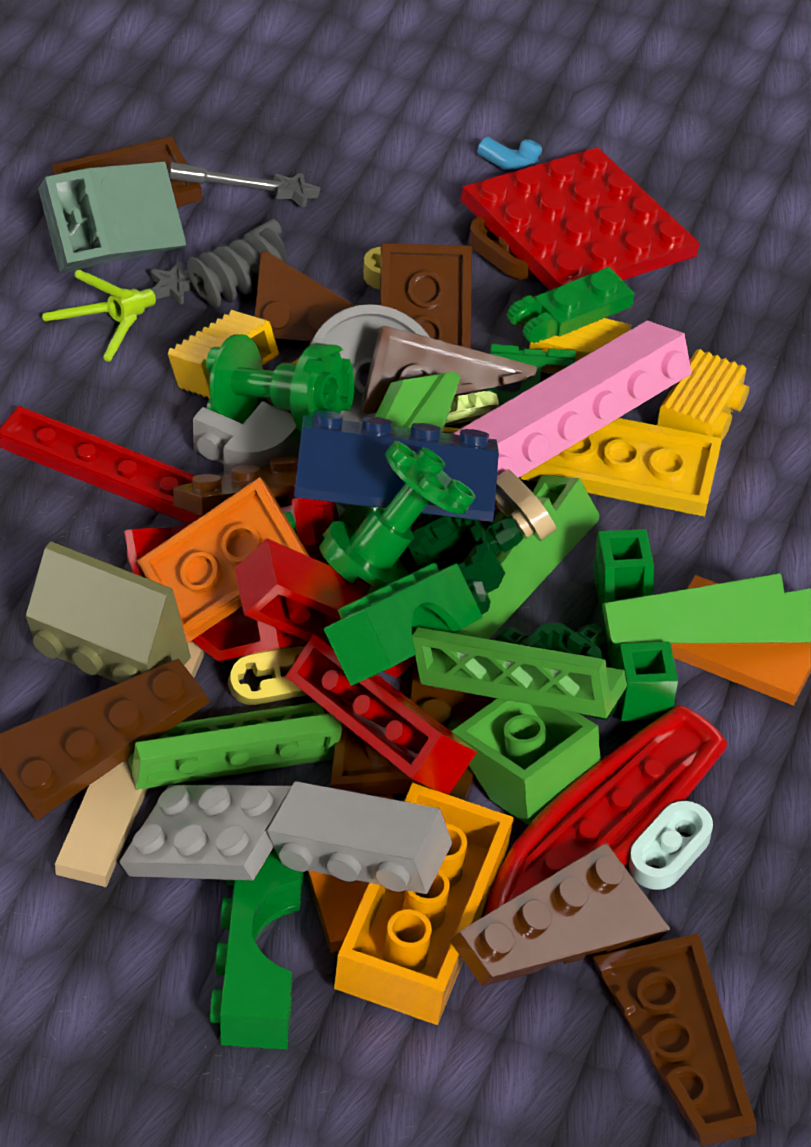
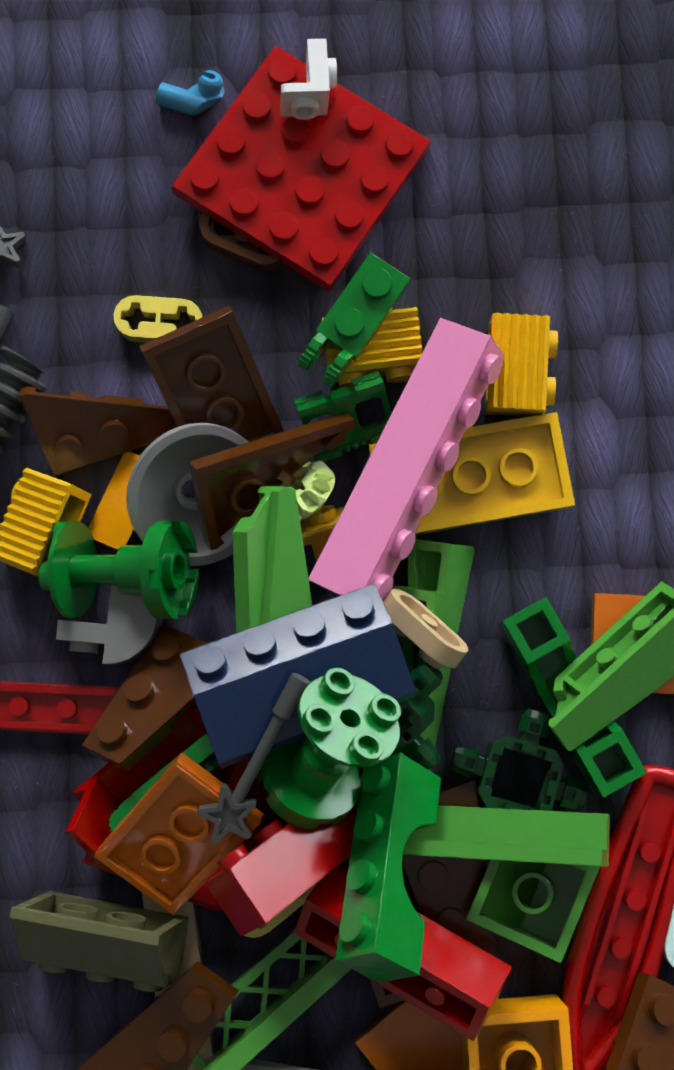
camera: 15 degrees left, 35 degrees up
none -> dark grey piece [197,673,311,844]
none -> white bracket [280,39,337,120]

